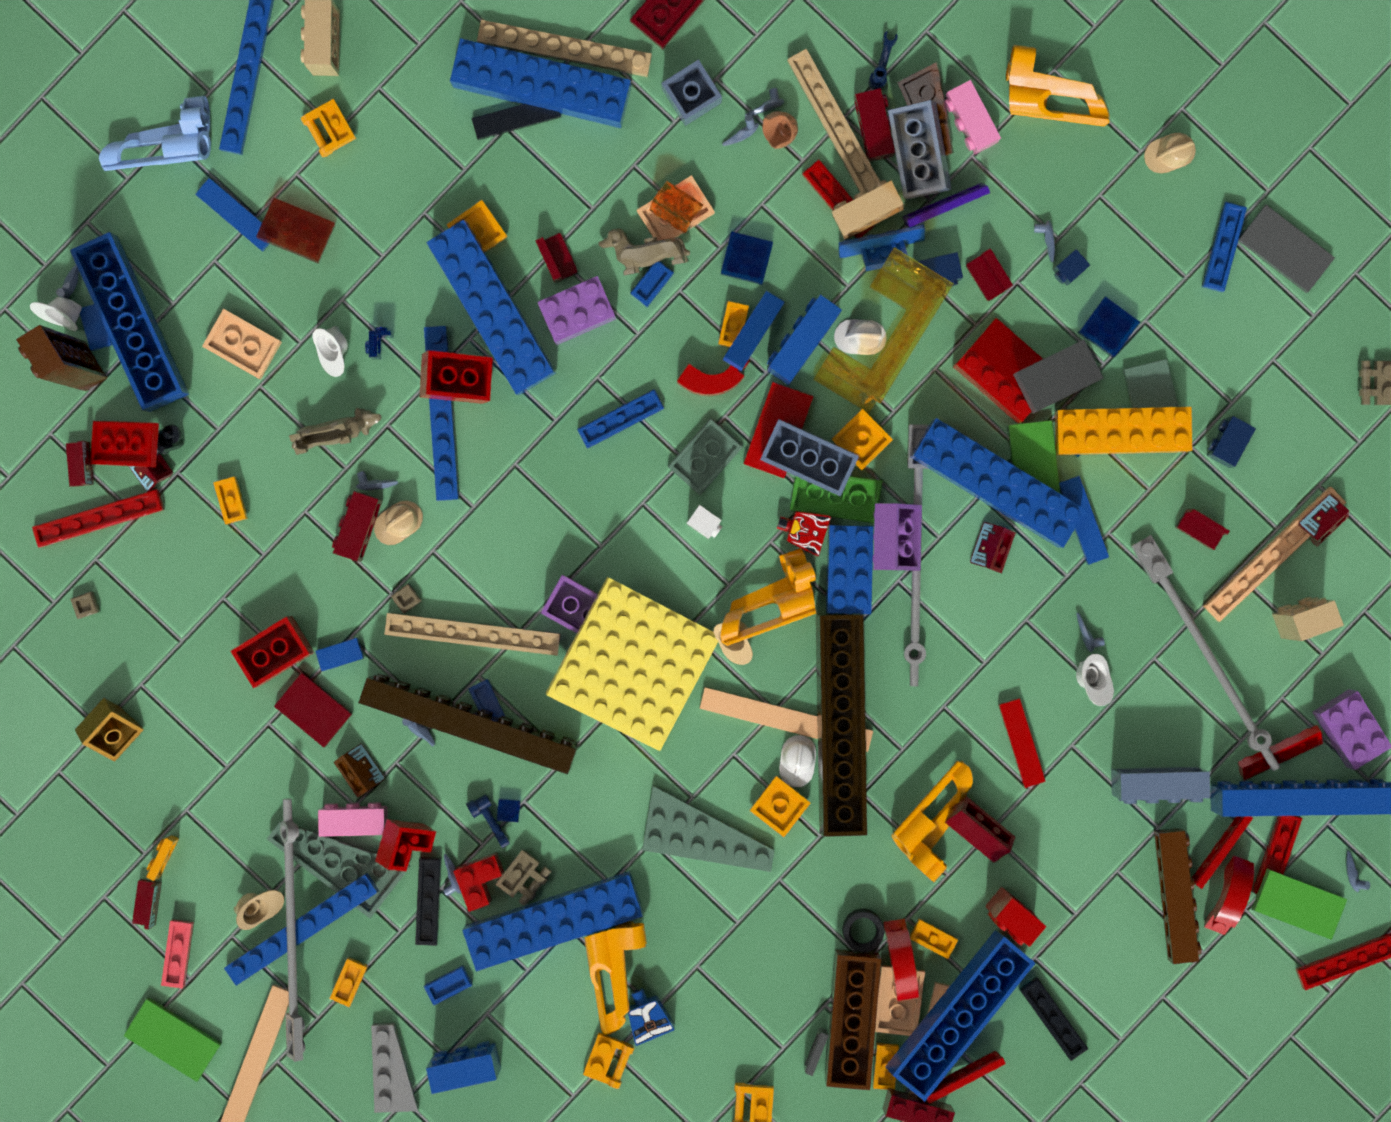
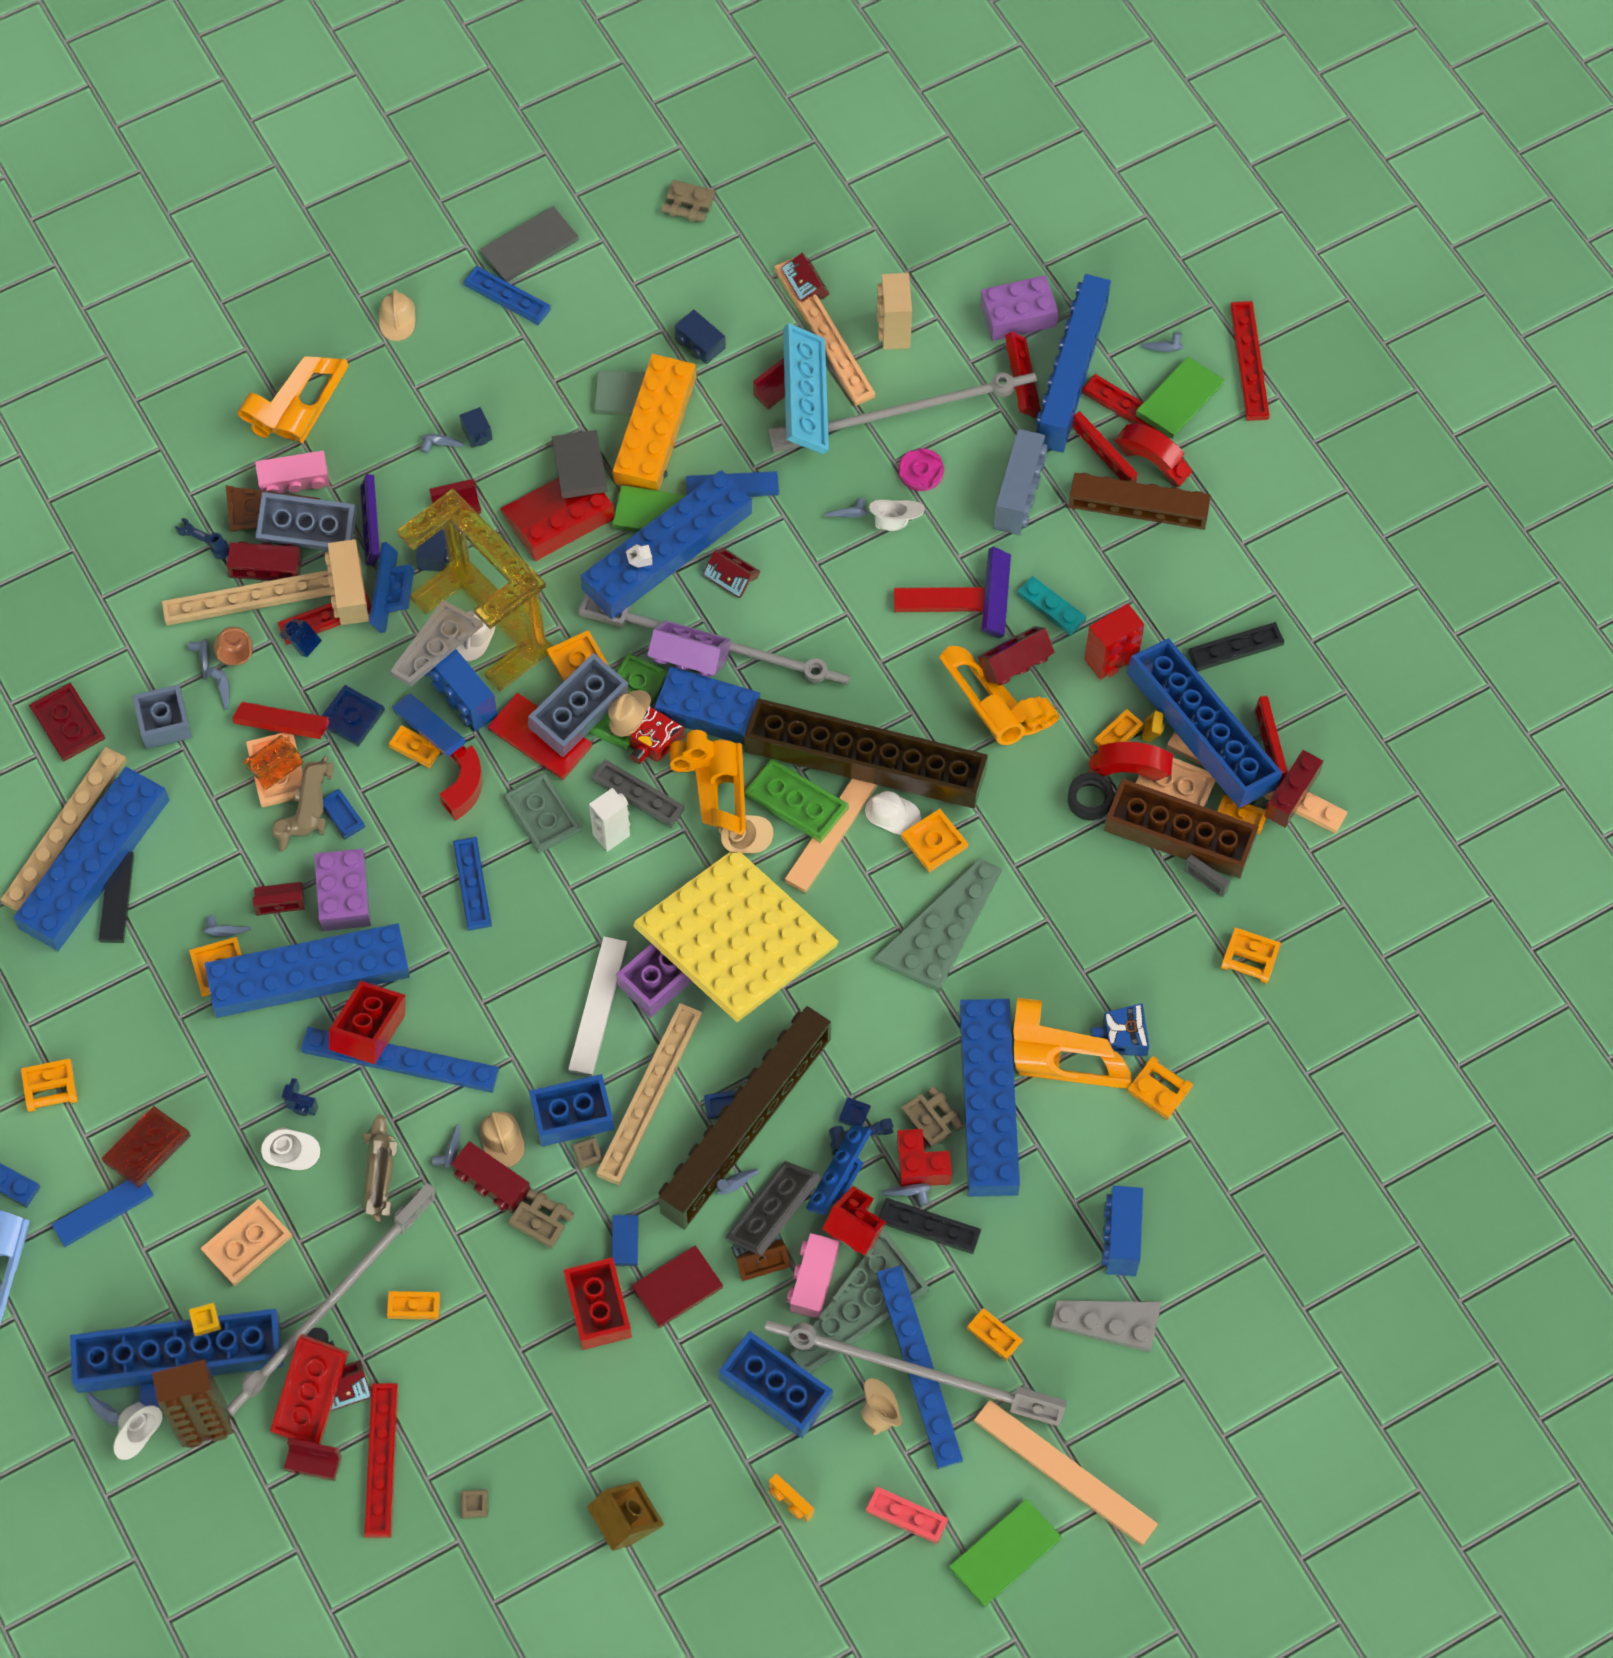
camera: 75 degrees left, 25 degrees down
dark red panel [132,879,162,930] -> none
blue tile [424,965,473,1006] -> none
clear blue plate [1078,296,1140,358] -> none
none -> yellow plate [189,1303,221,1336]
none -> sand blue bar [203,915,251,936]
none -> light grey bar [225,1183,435,1416]
none -> red tile [232,702,329,739]
none -> clear blue bracket [279,619,322,657]
none -> light grey wing [390,600,483,687]
none -> dark tan plate [508,1189,574,1249]
none -> blue brick [529,1074,615,1147]
none -> white tile [568,937,628,1077]
none -> dark grey plate [592,759,685,828]
none -> tan piece [608,690,651,737]
none -> white piece [626,545,652,568]
none -> blue brick [719,1331,833,1439]
none -> dark grey tile [725,1161,821,1256]
none -> bright green tile [744,759,849,843]
none -> medium azure plate [783,323,829,455]
none -> blue bracket [806,1125,872,1215]
none -> dark pink tile [899,448,944,491]
none -> dark purple tile [982,546,1011,639]
none -> teal plate [1017,576,1086,636]
none -> yellow plate [1141,711,1164,743]

